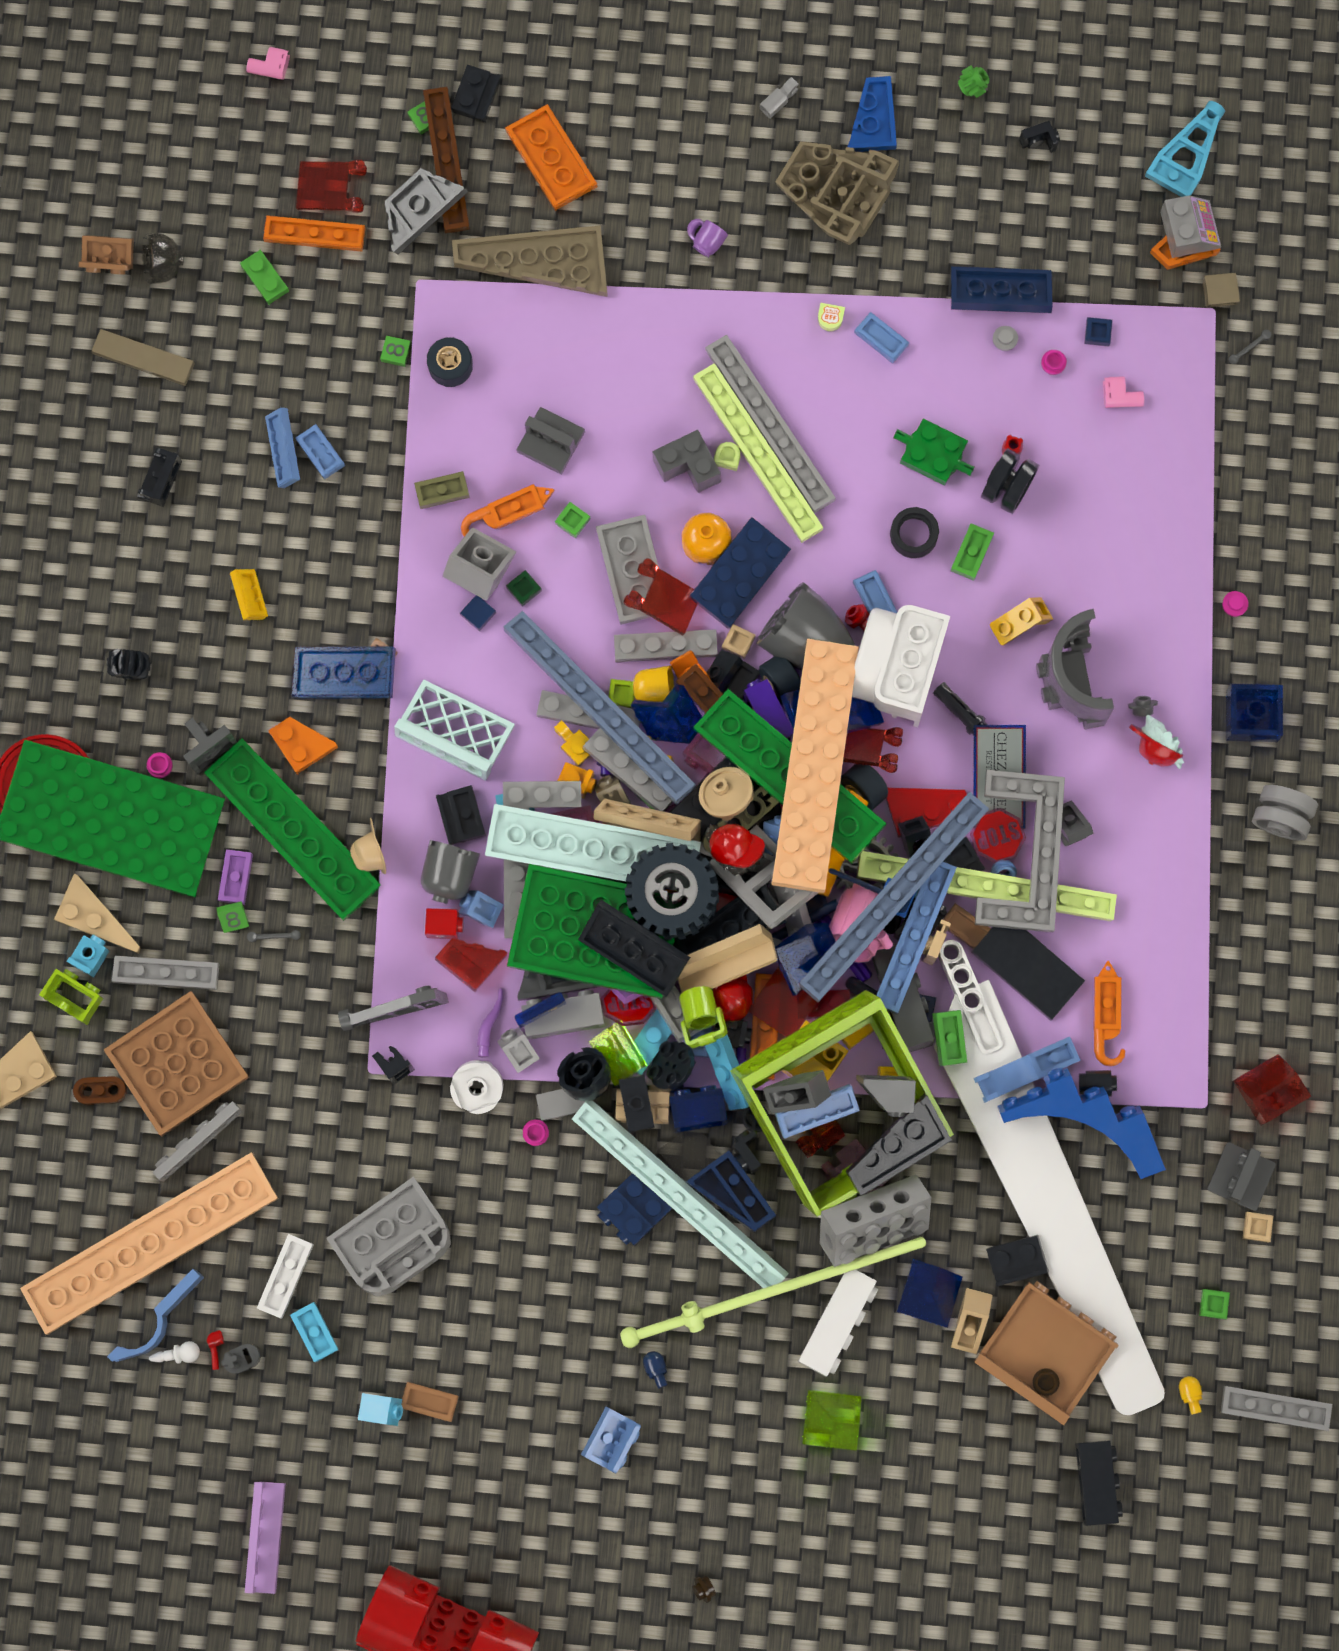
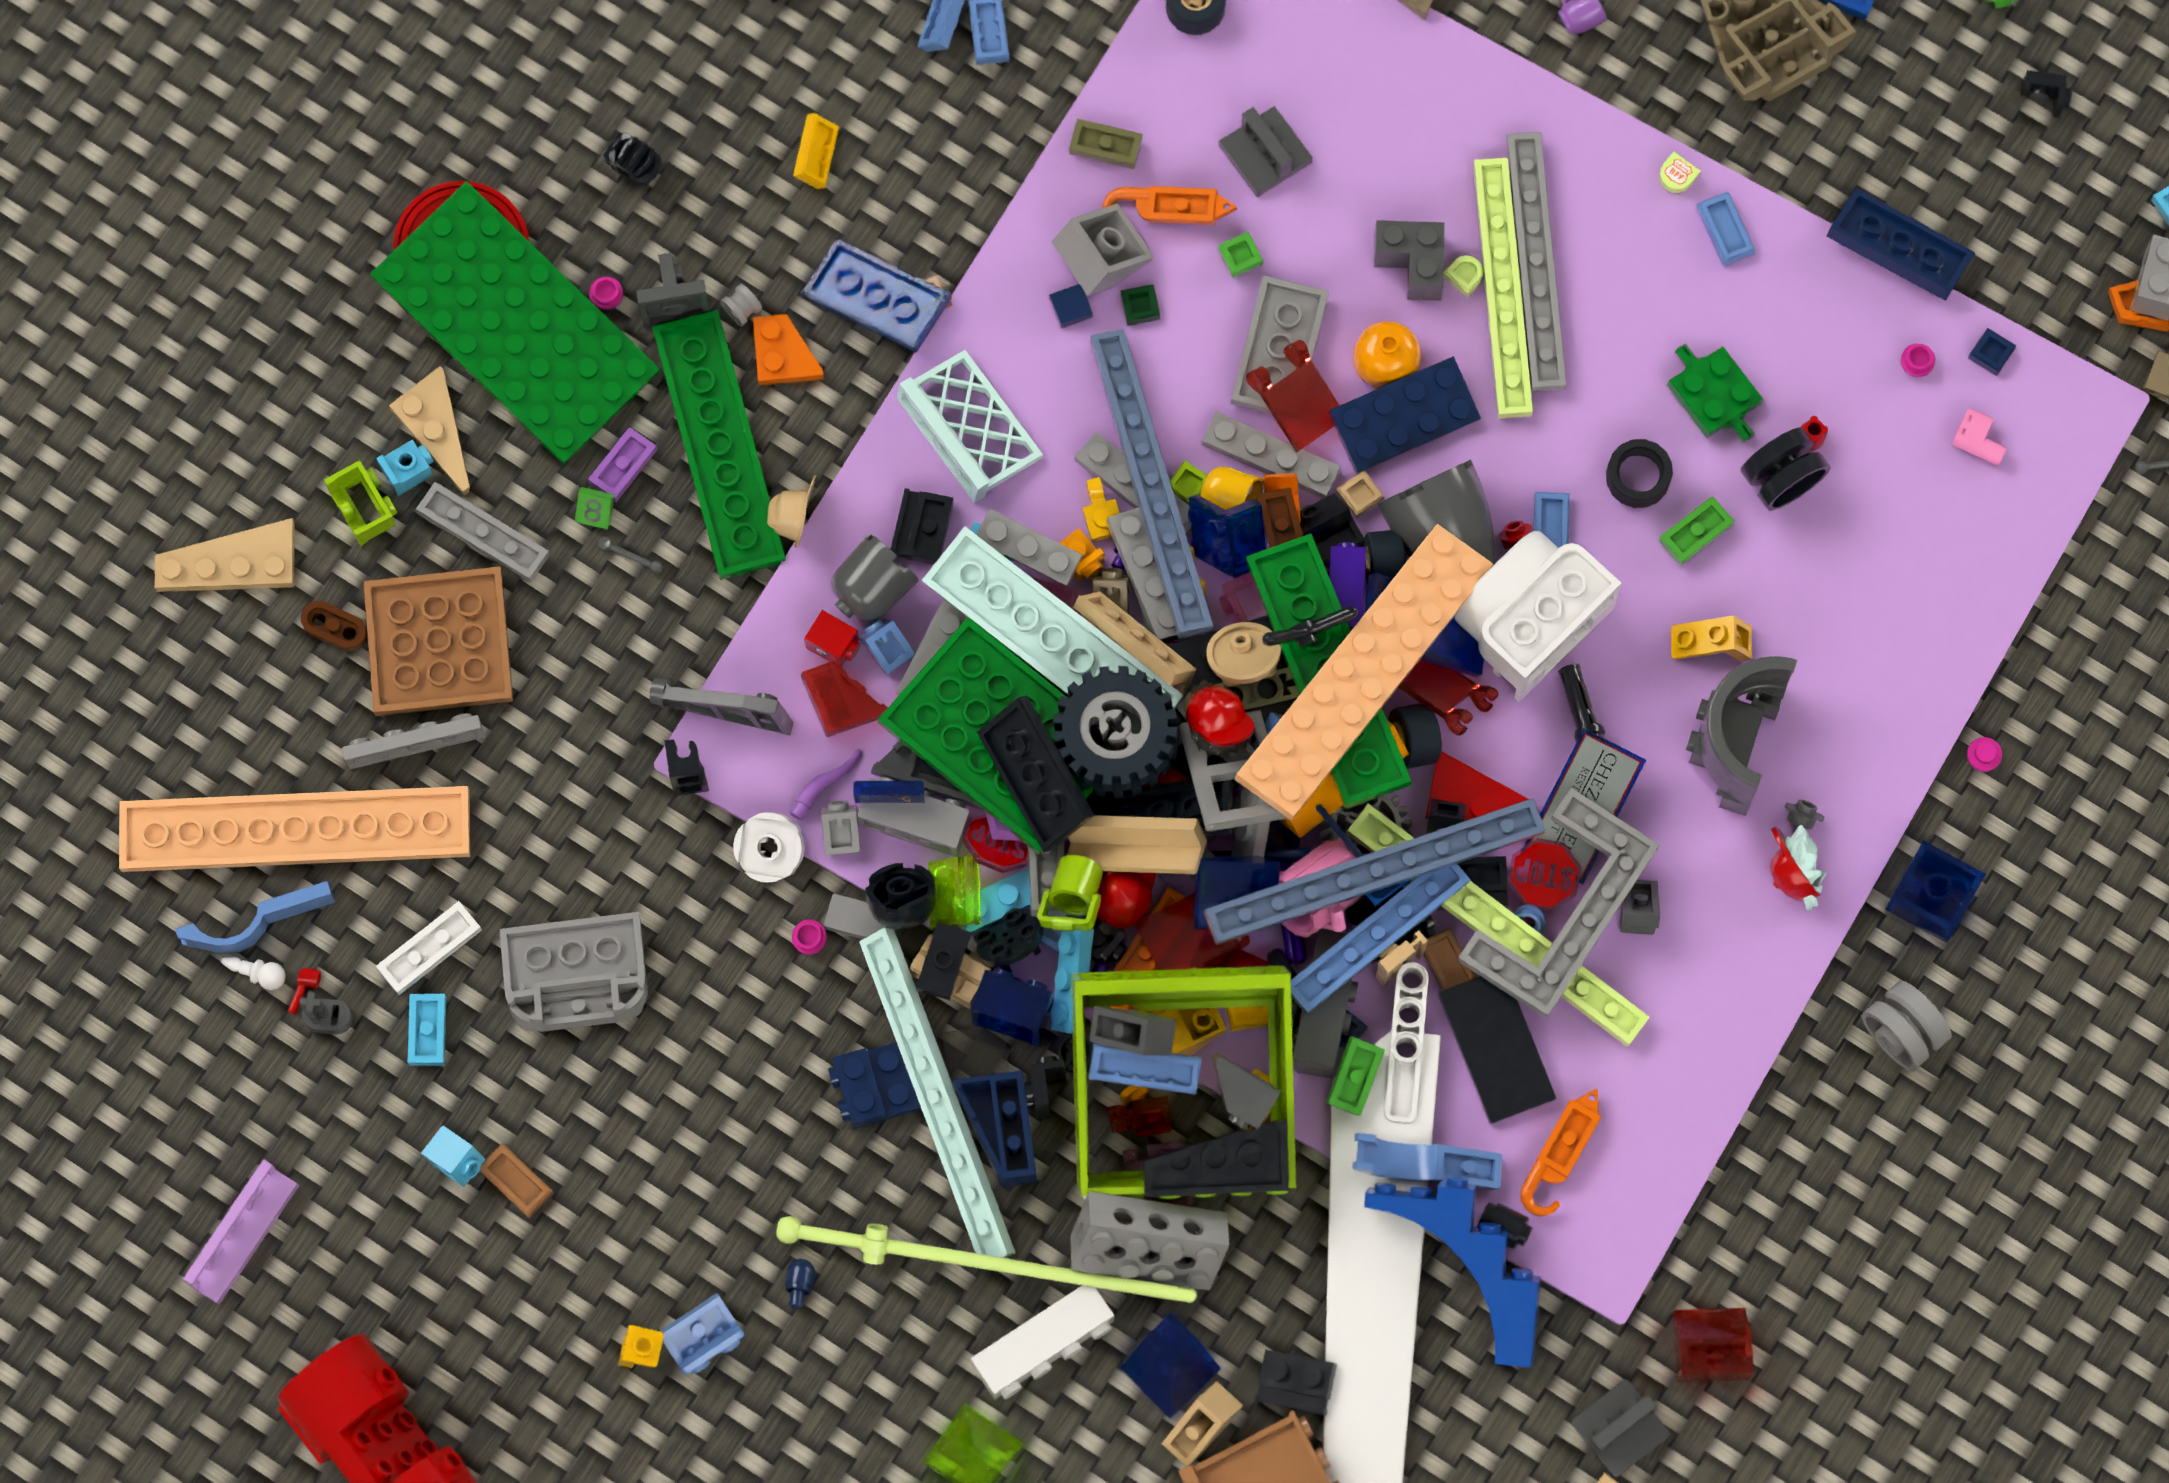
camera: 25 degrees right, 5 degrees down
light grey plate [993,326,1018,351] -> none
none -> yellow bracket [618,1325,664,1368]
none -> light grey wheel [720,283,763,327]
none -> black piece [1262,606,1358,649]

